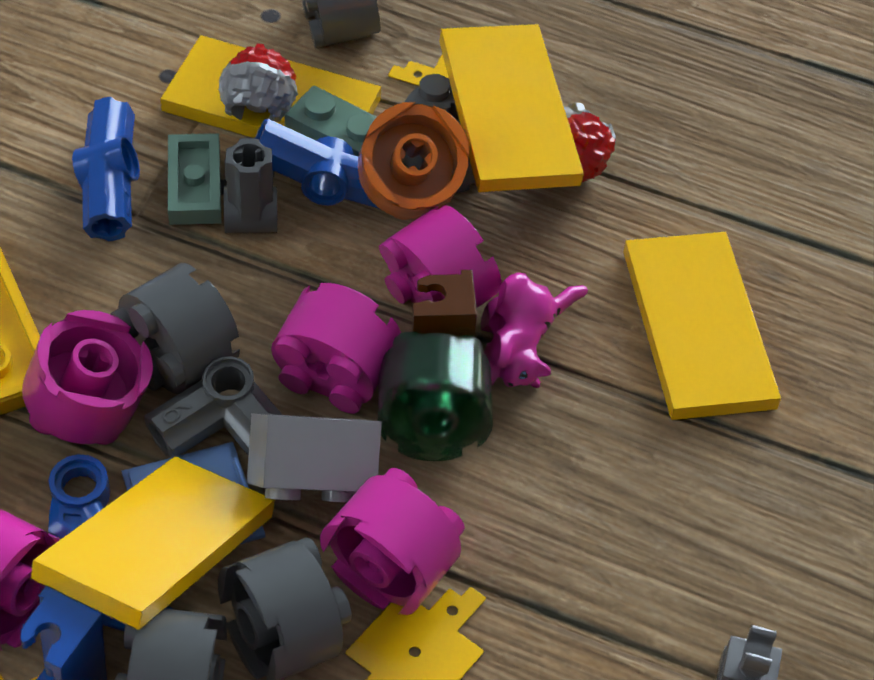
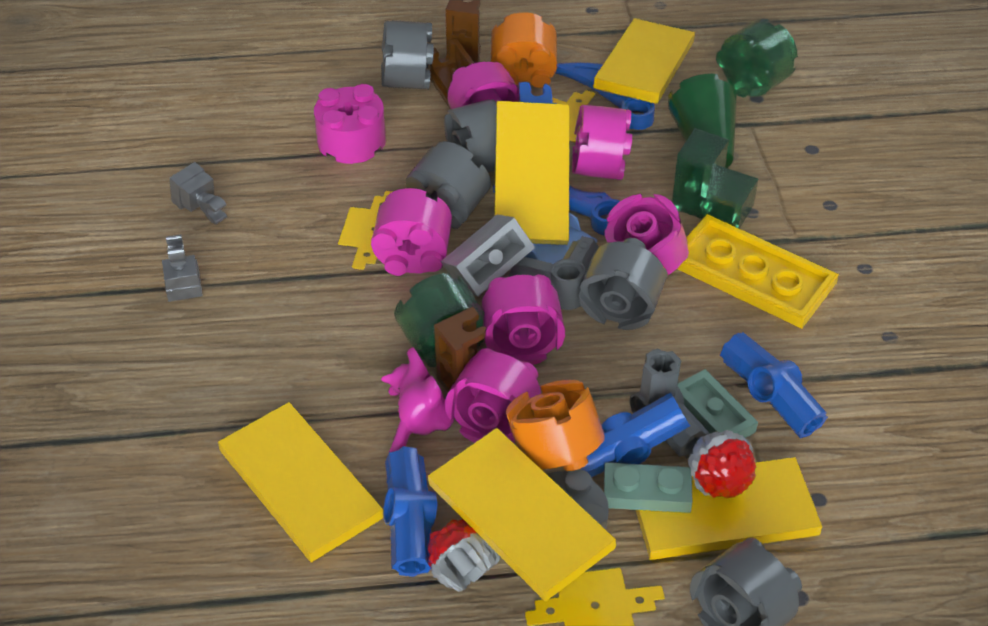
camera: 155 degrees right, 5 degrees down
none -> blue piece [383,446,437,577]

